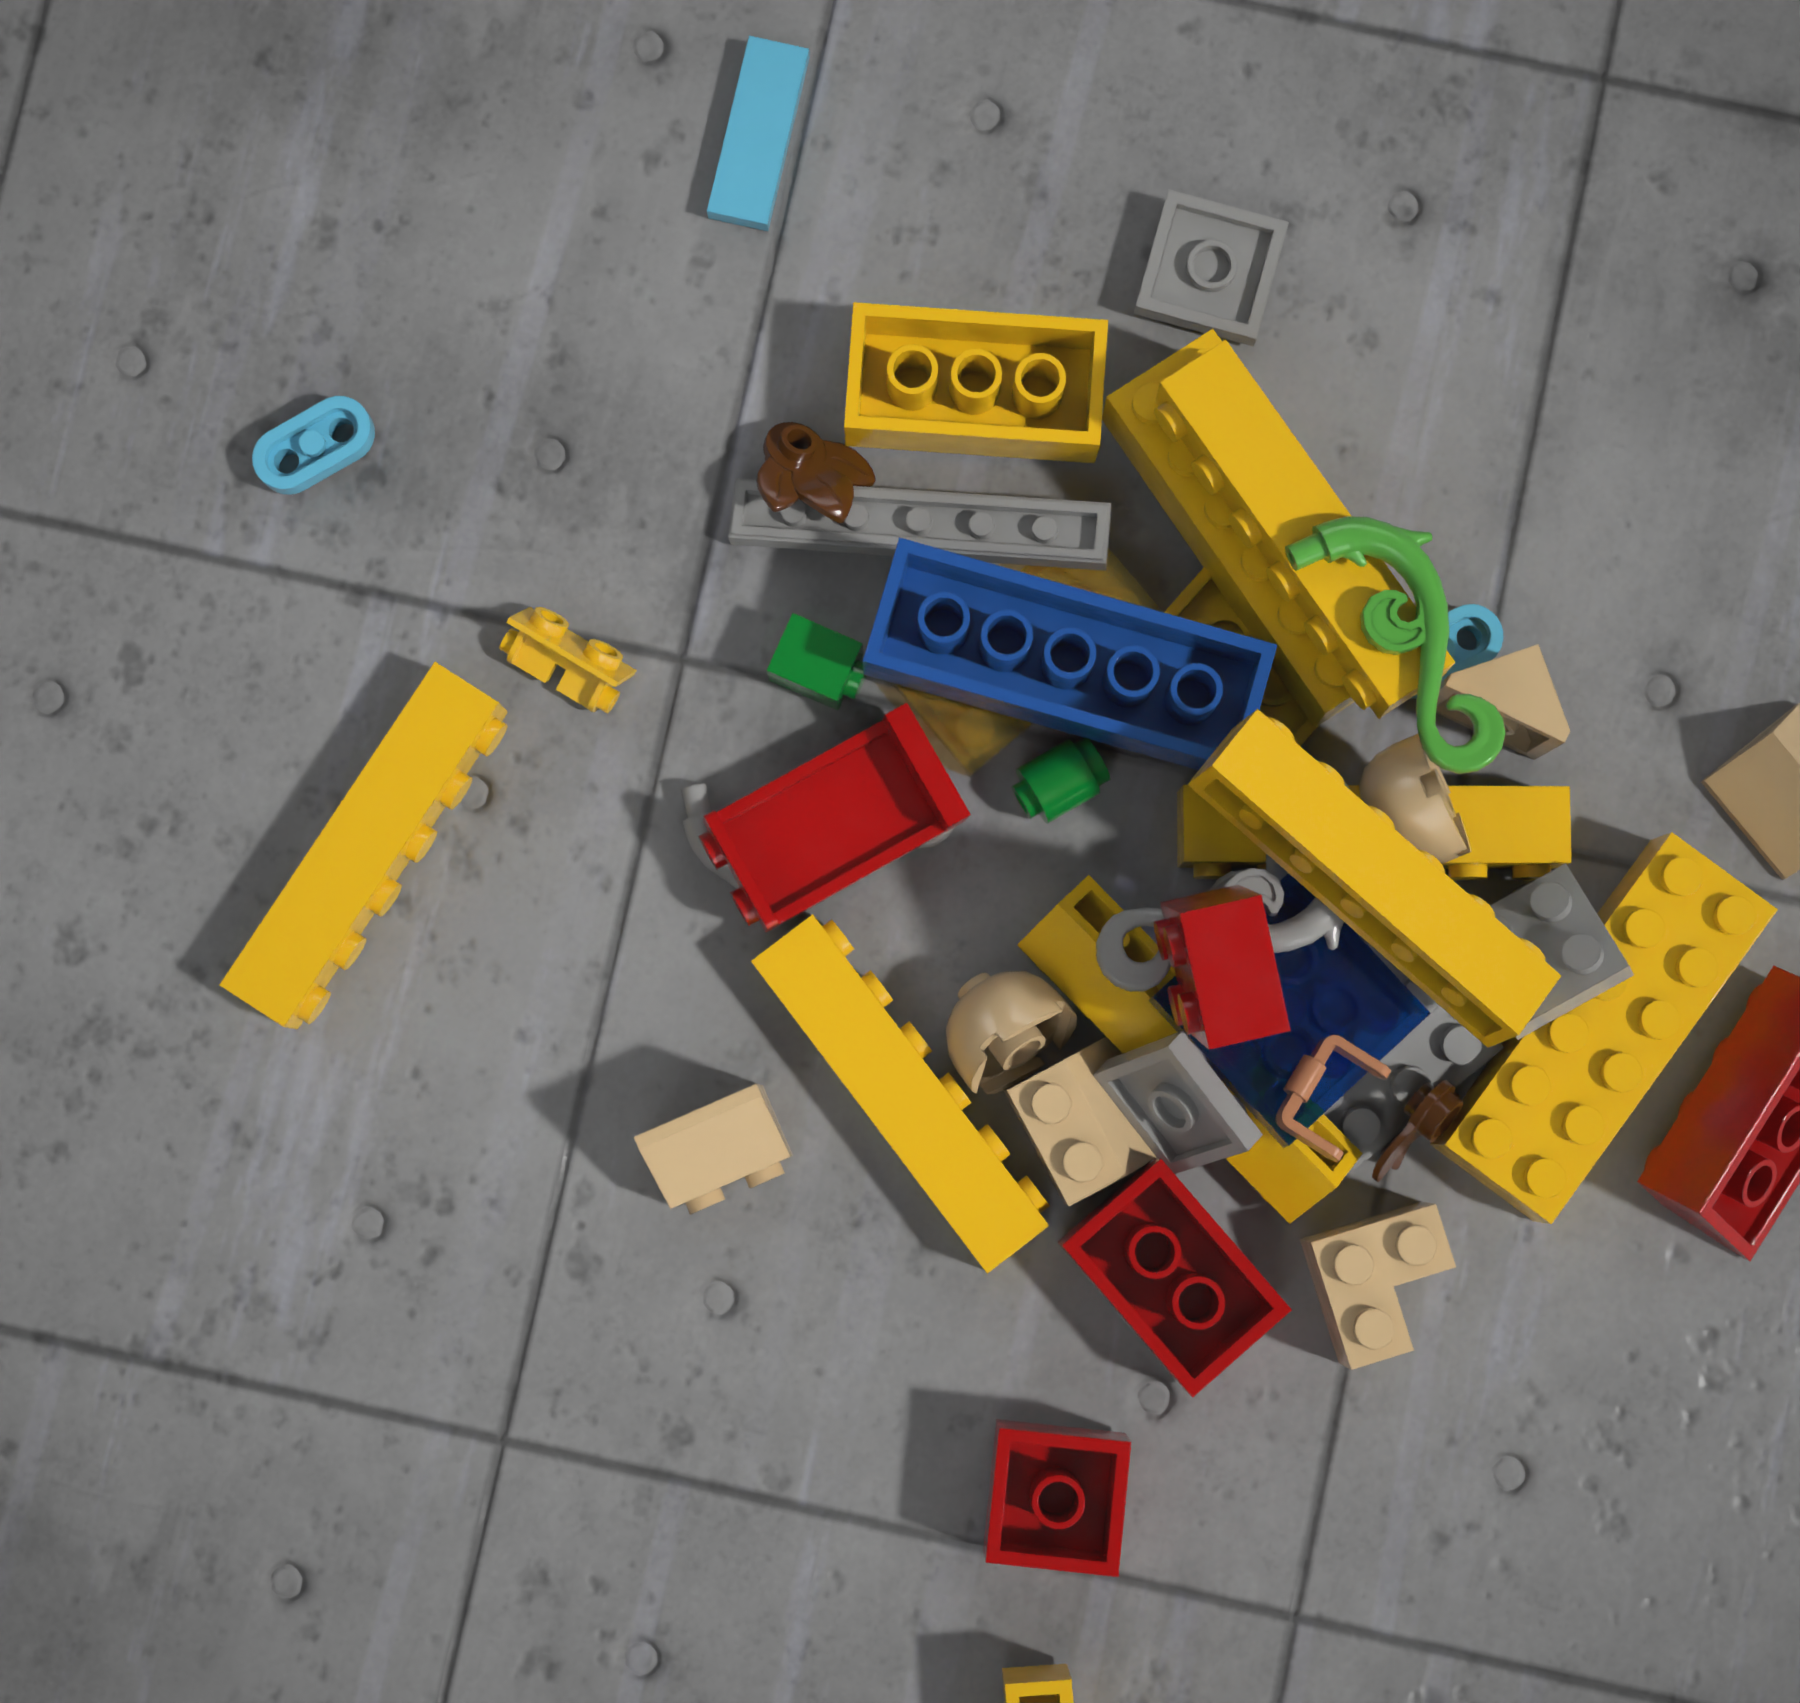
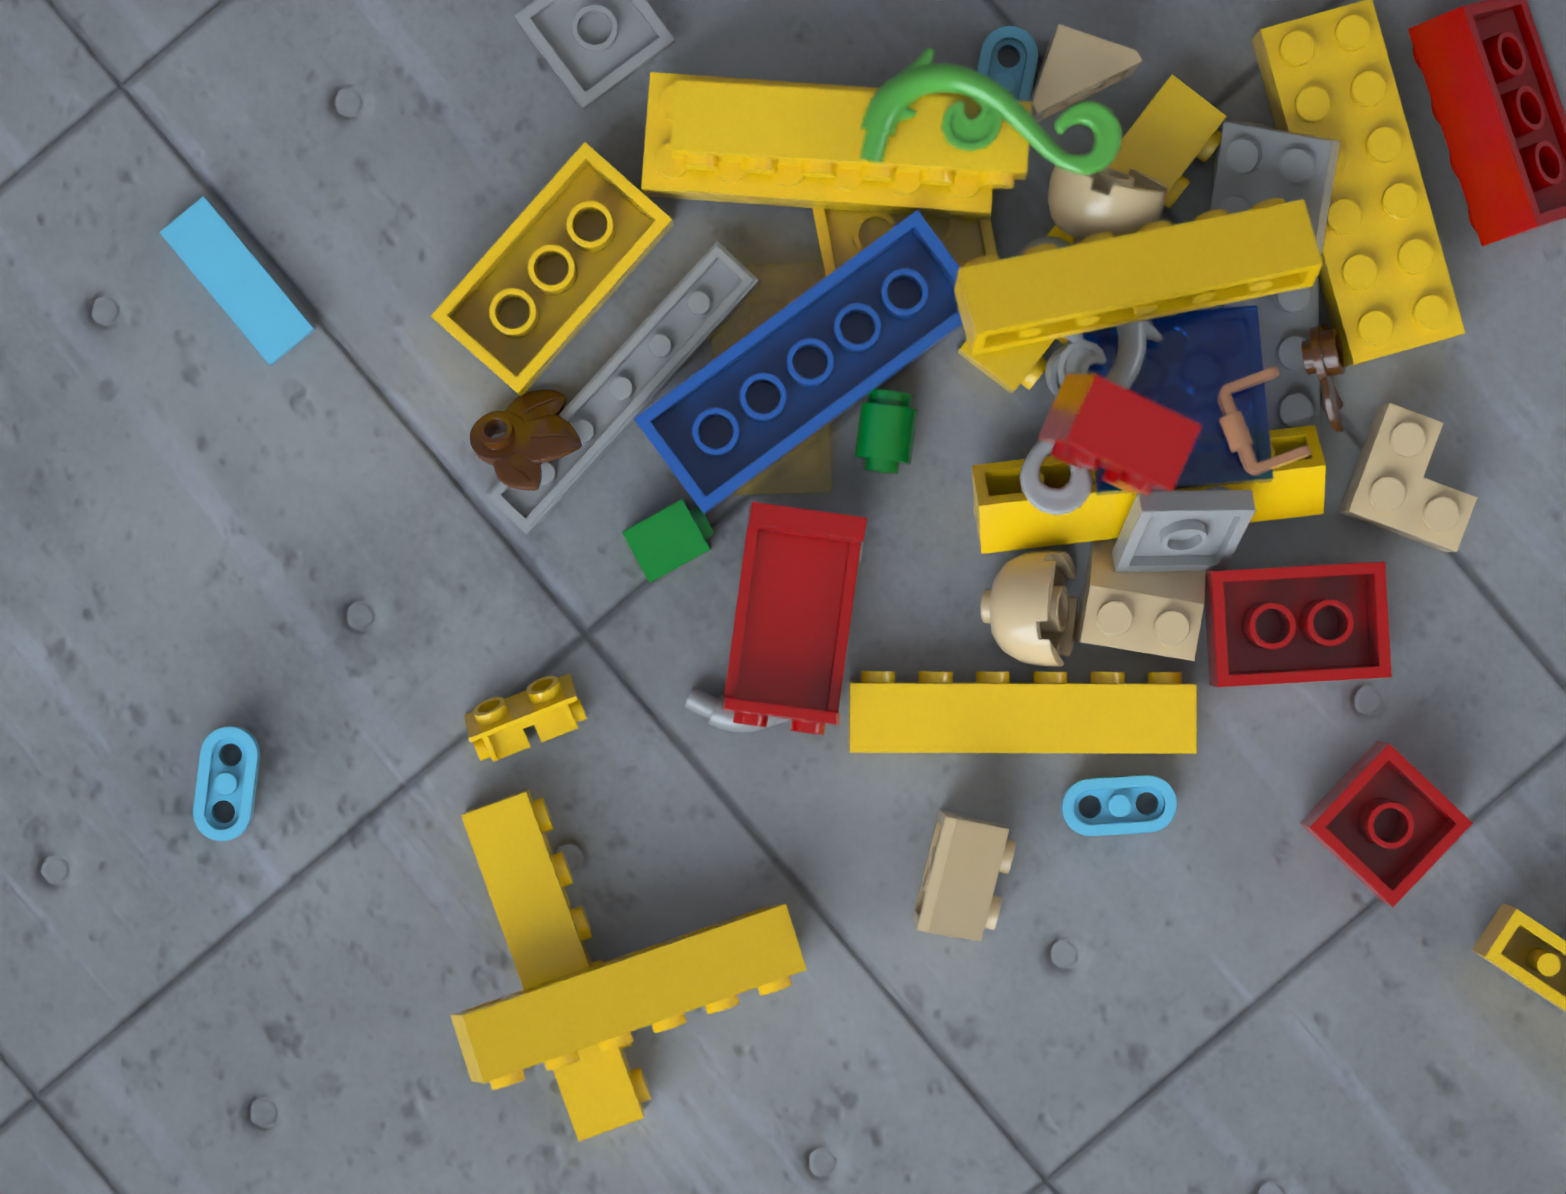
camera: 50 degrees left, 5 degrees up
none -> yellow brick [450,904,807,1090]
none -> medium azure plate [1060,774,1177,836]

